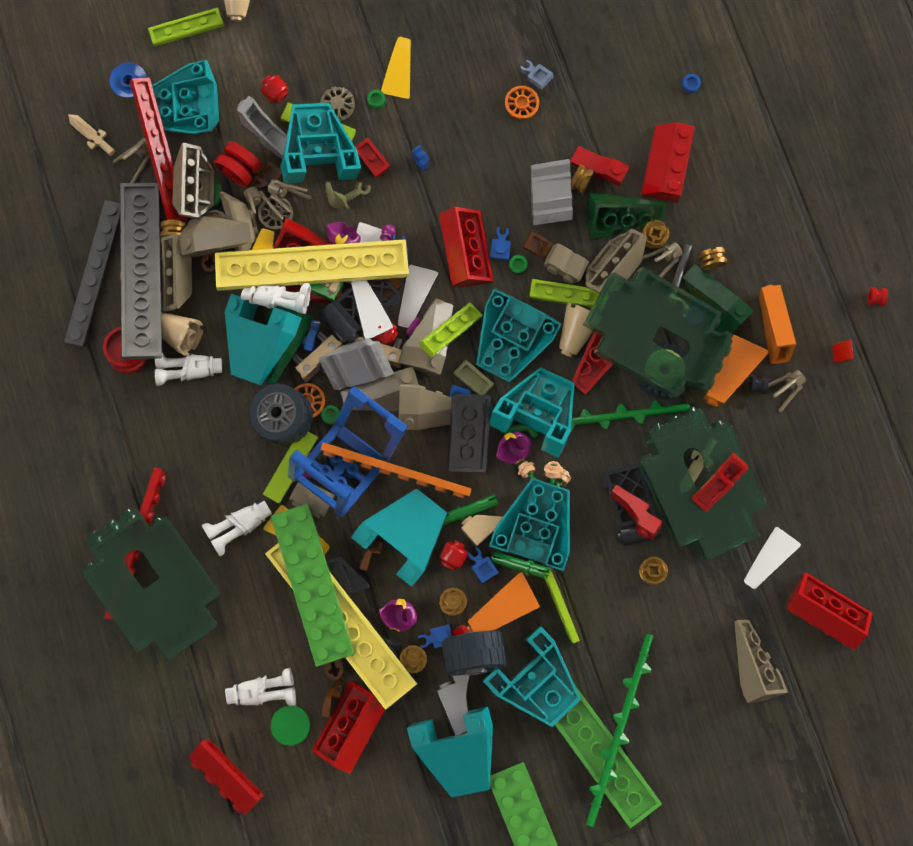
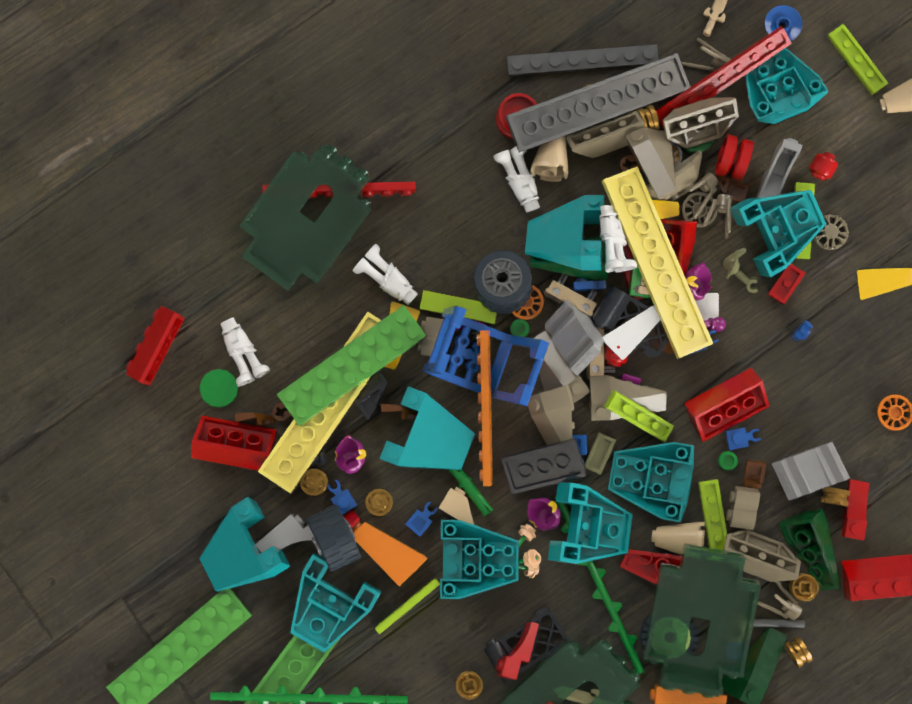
camera: 75 degrees right, 5 degrees up
green tile [367,90,386,110] -> none
white sticker [398,265,438,328] -> none
red head [439,540,468,570] -> none
green pin [491,551,550,579] -> none

